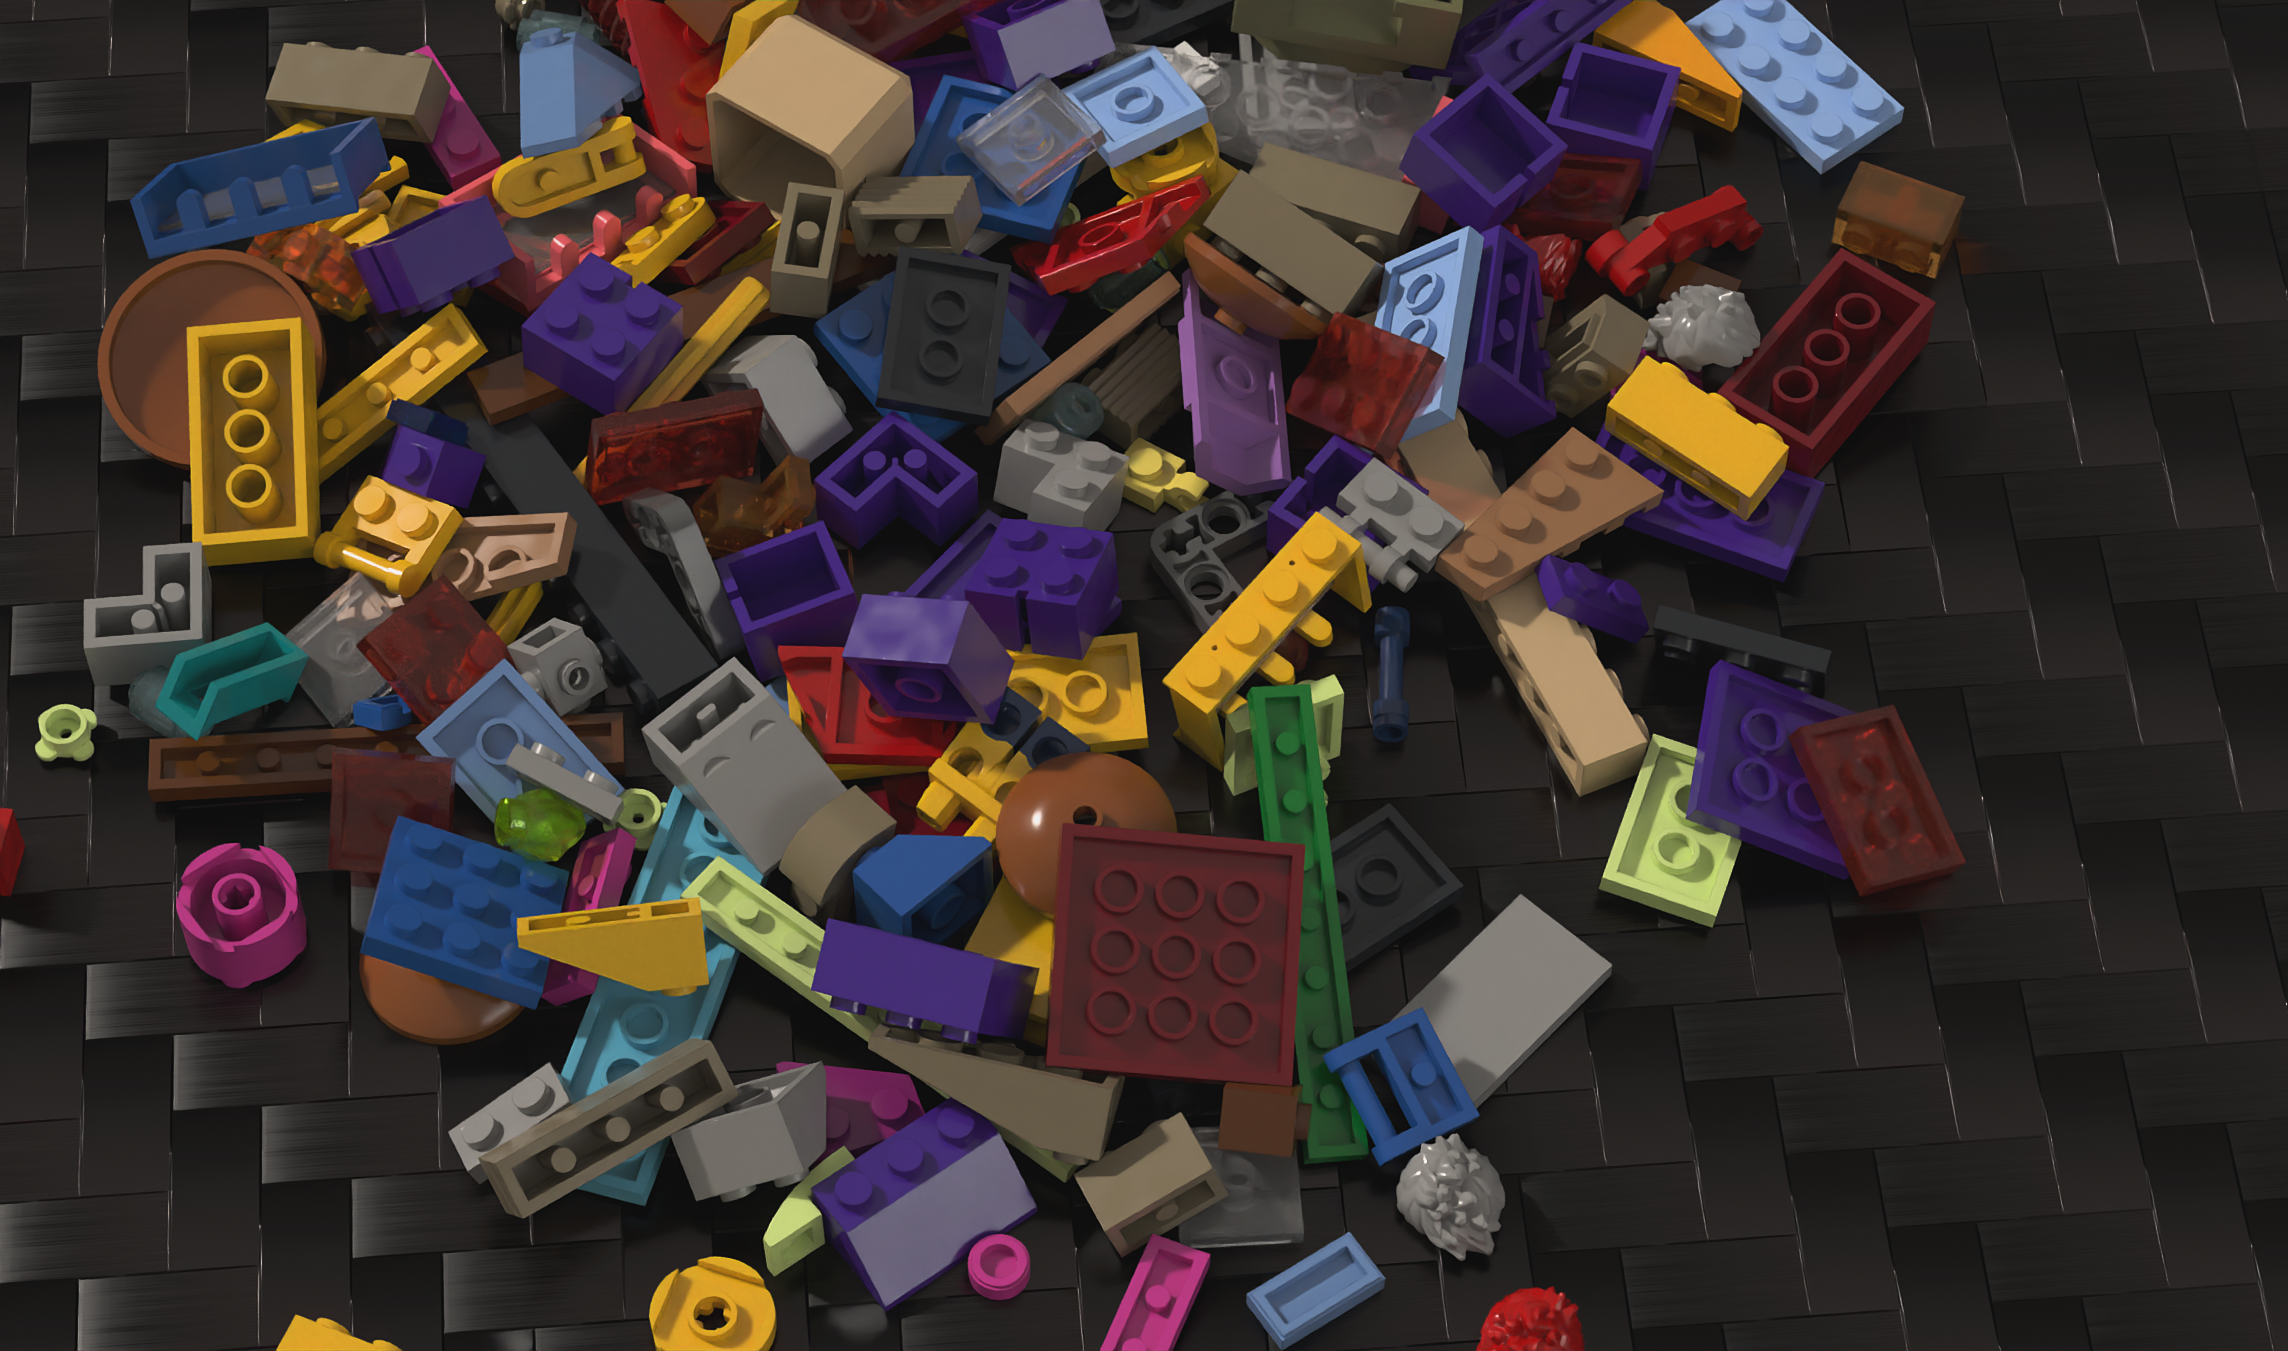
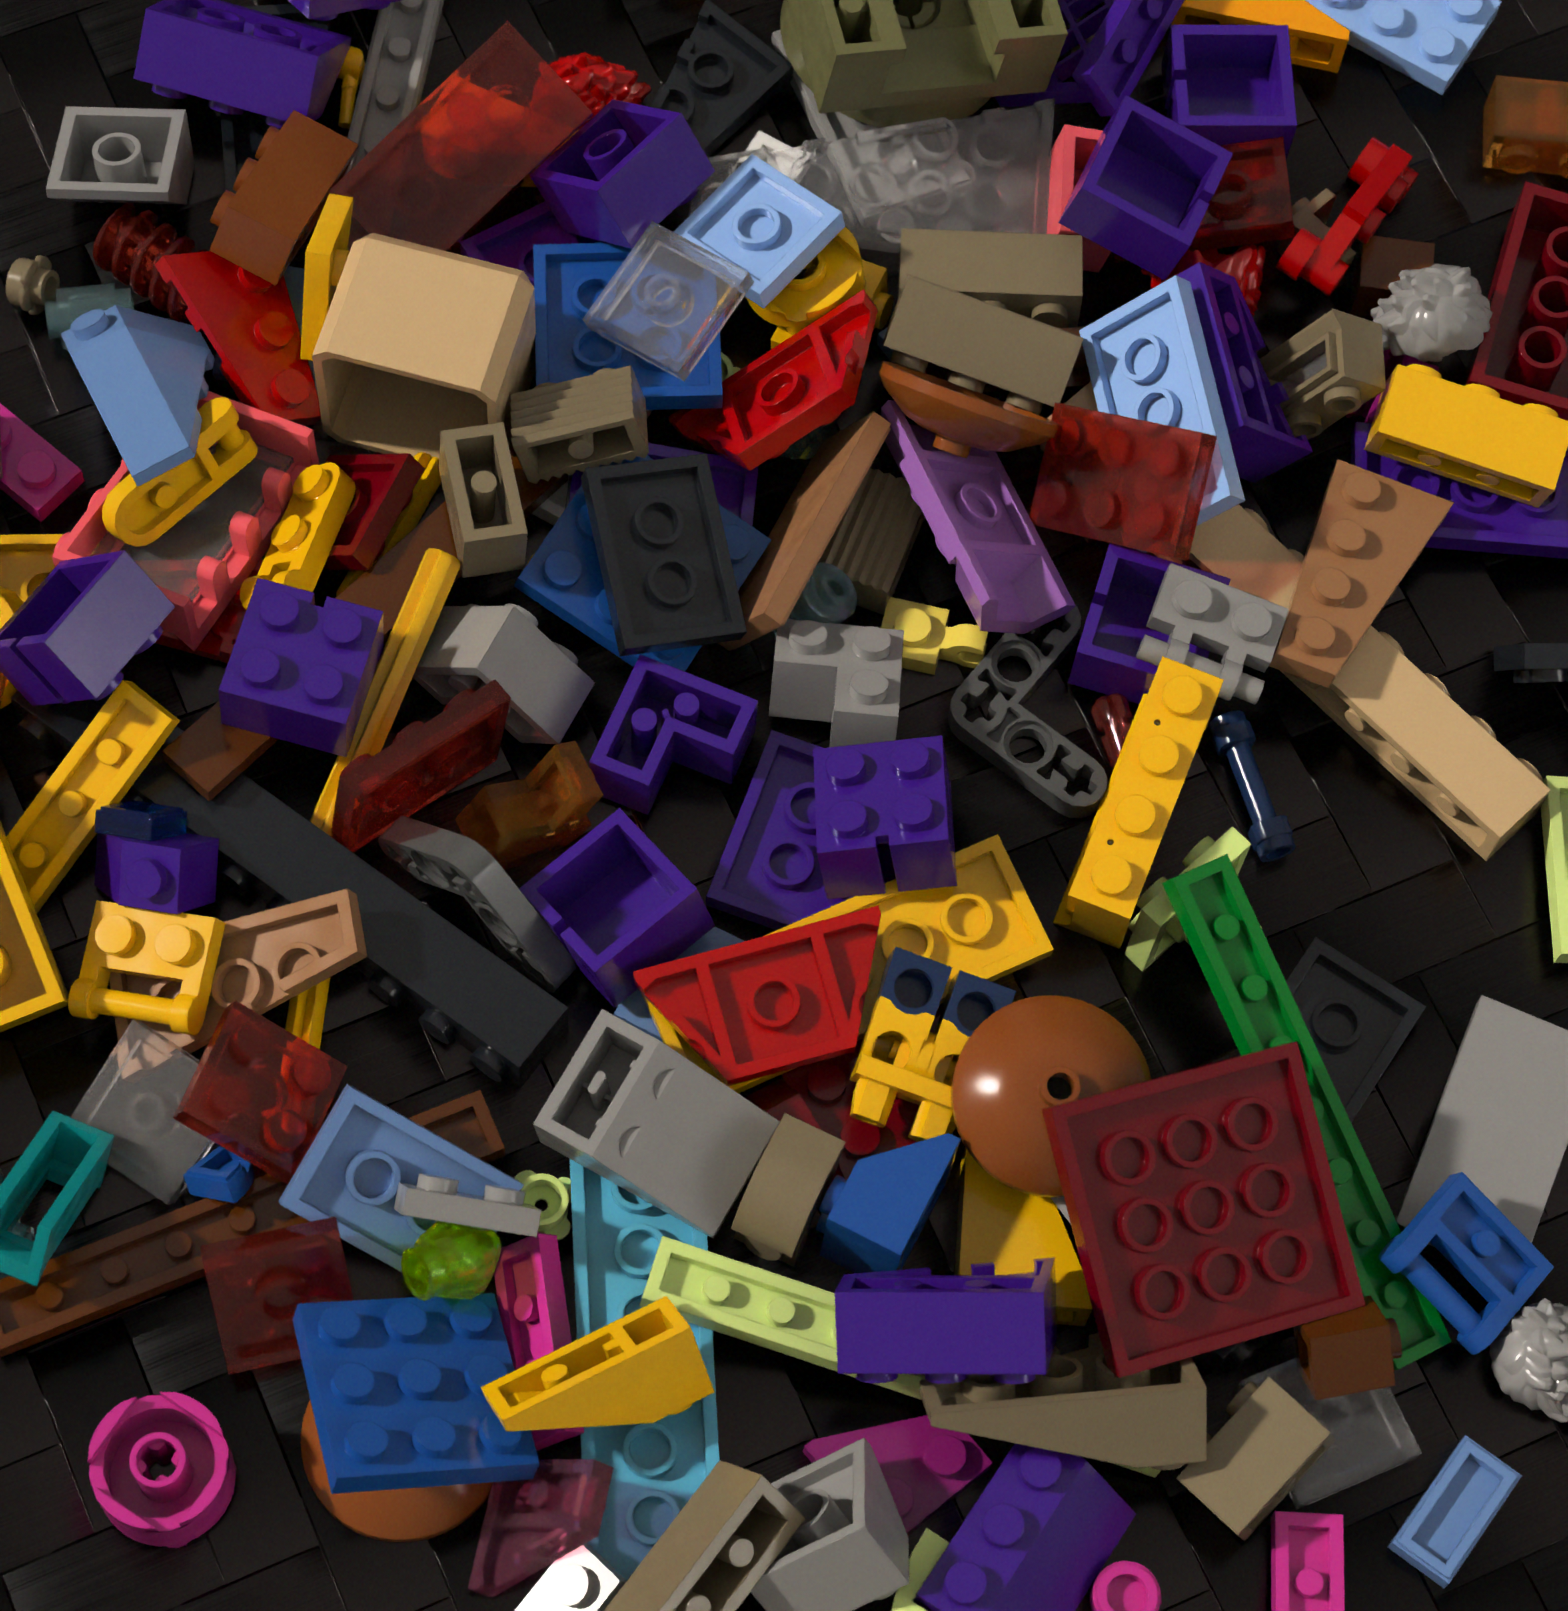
camera: 25 degrees left, 10 degrees up
light grey brick [507,618,608,716] -> none
brick [842,591,1014,724] -> none
dark purple plate [1534,554,1650,644] -> none
none -> clear pink wing [468,1459,614,1597]

